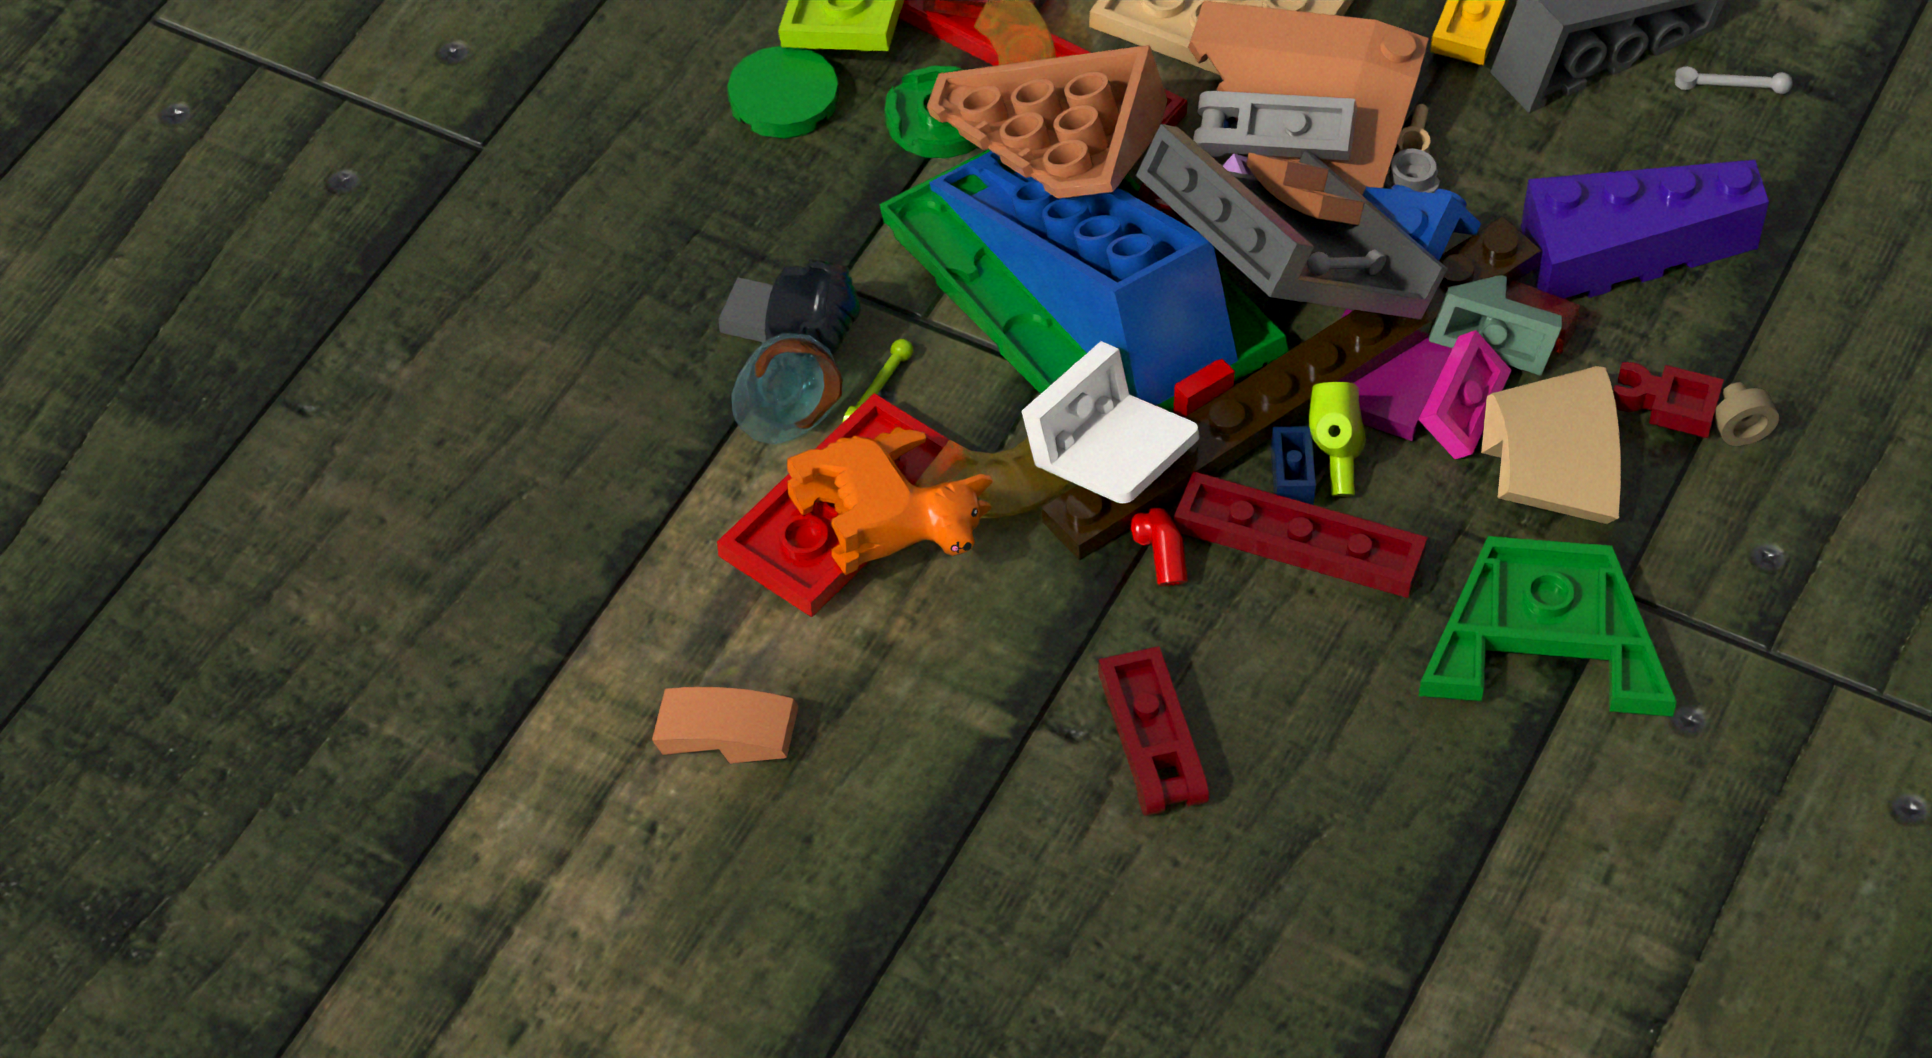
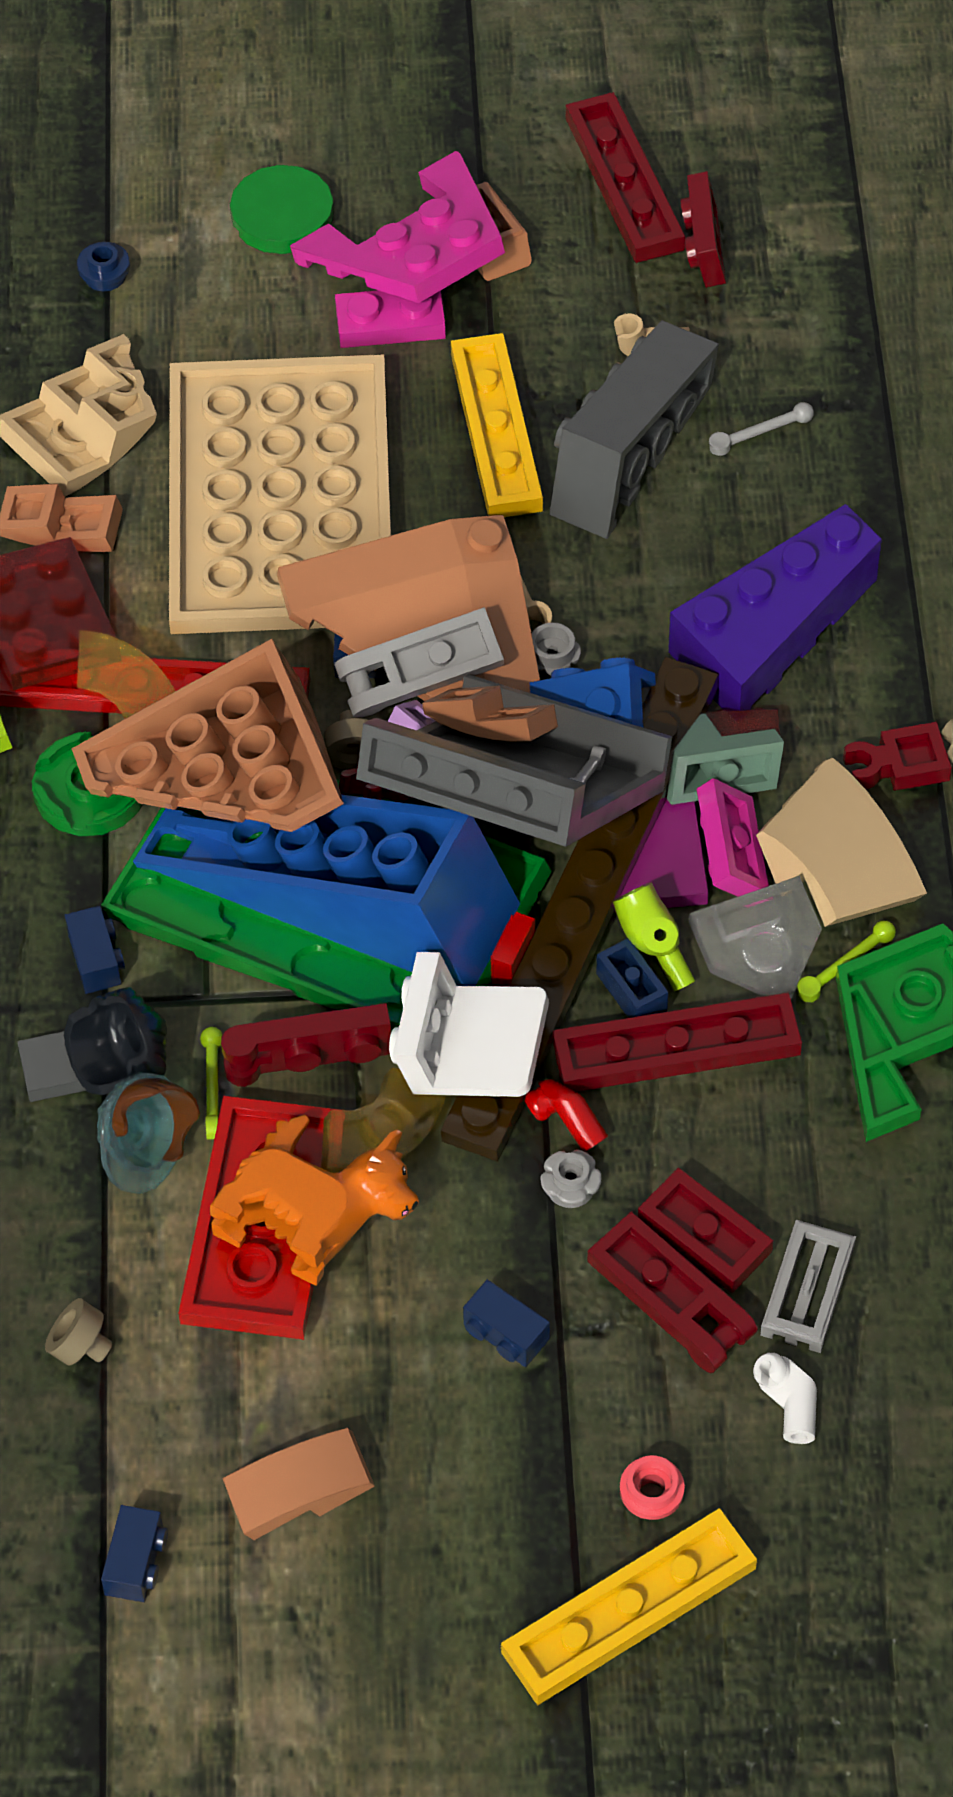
camera: 30 degrees left, 5 degrees up
none -> dark tan tile [45,1298,112,1366]
none -> dark blue piece [64,906,125,994]
none -> dark blue piece [101,1505,168,1603]
none -> dark red plate [221,1003,391,1087]
none -> dark blue piece [463,1279,550,1368]
none -> yellow plate [501,1508,757,1706]
none -> light grey plate [540,1150,601,1208]
none -> coral plate [620,1455,685,1520]
none -> dark red plate [638,1167,774,1293]
none -> clear plate [688,876,822,999]
none -> white arm [753,1353,817,1444]
none -> light grey tile [760,1220,856,1353]
none -> lime hinge [797,920,896,1002]

